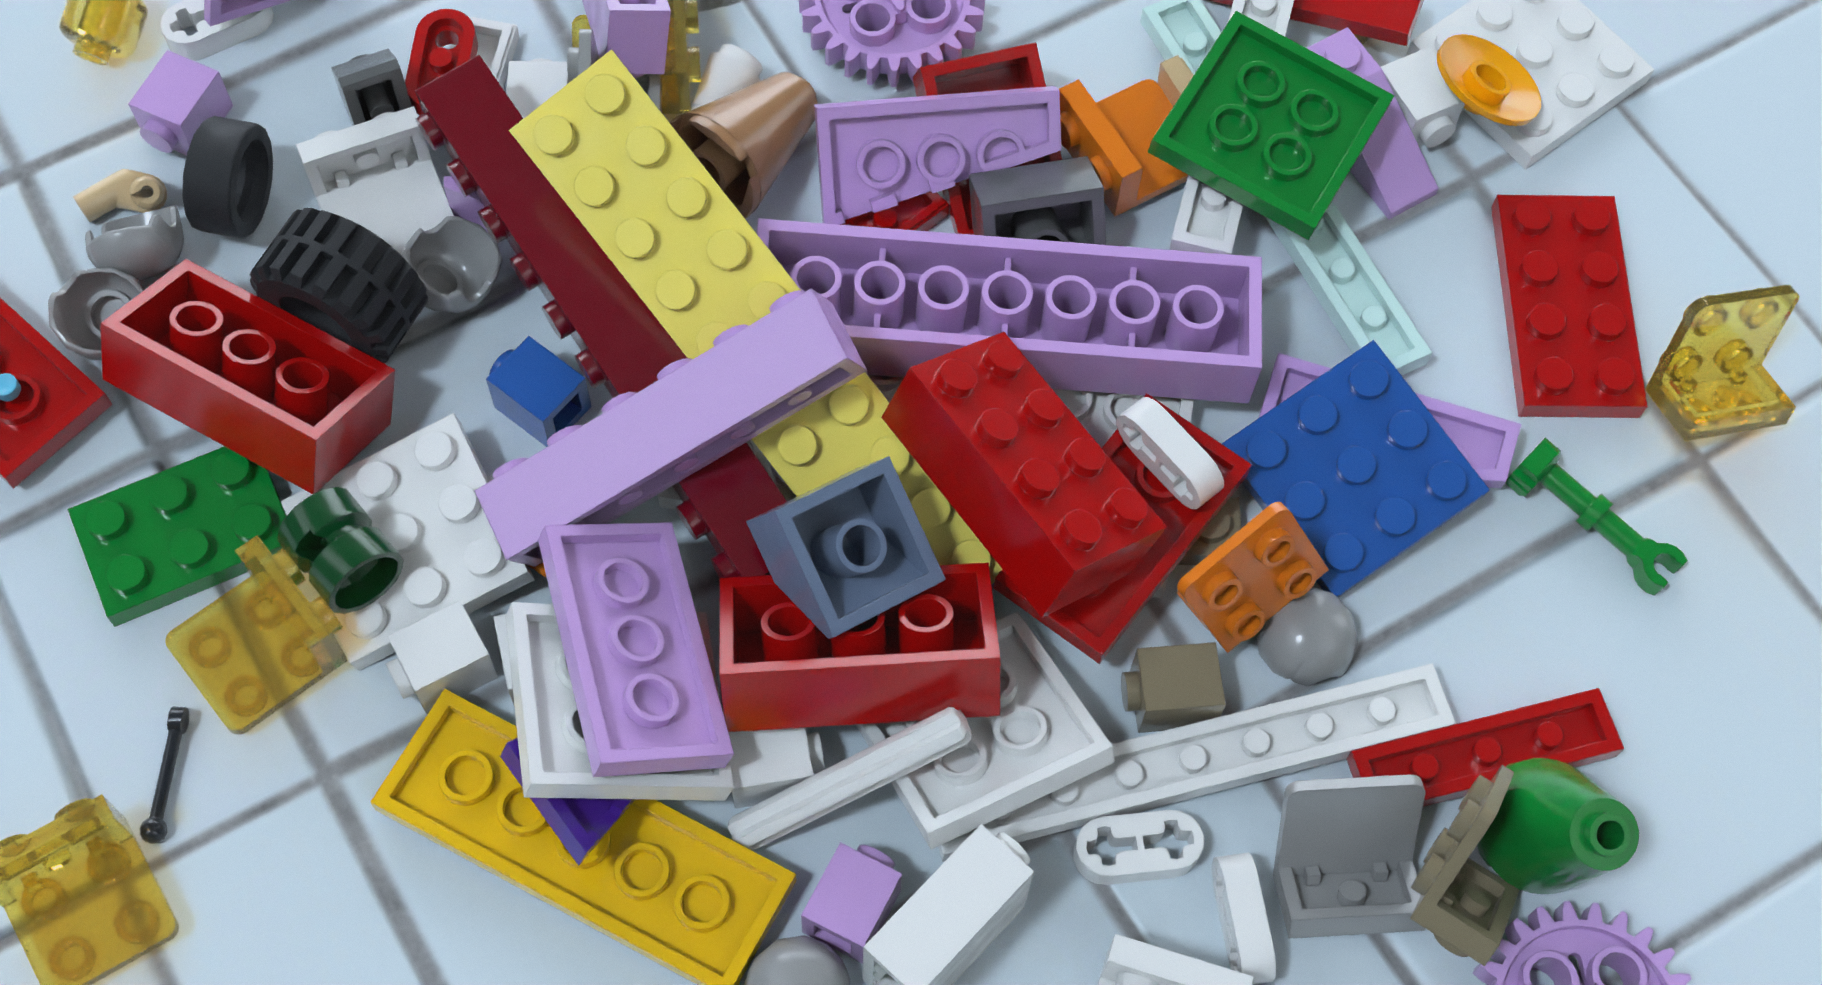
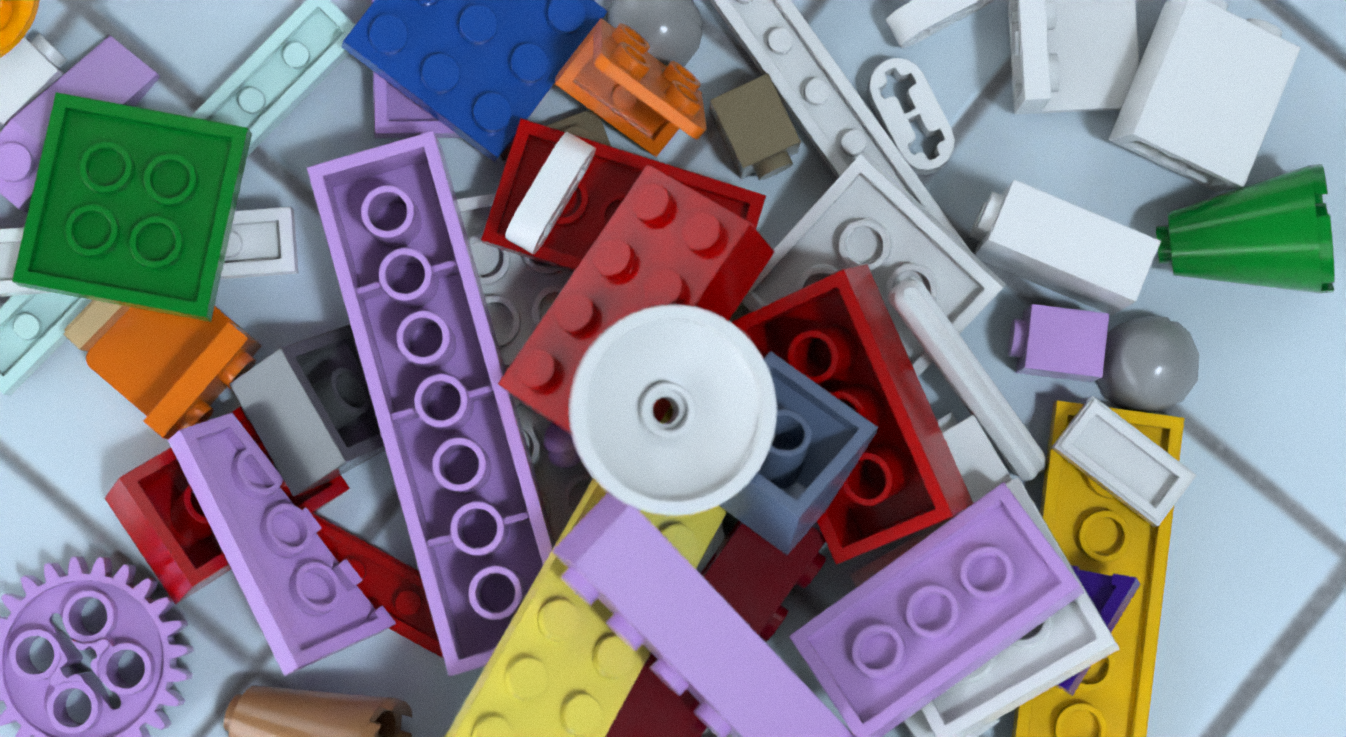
camera: 105 degrees left, 20 degrees up
none -> white dish [569,305,777,515]
none -> white tile [1051,396,1197,527]

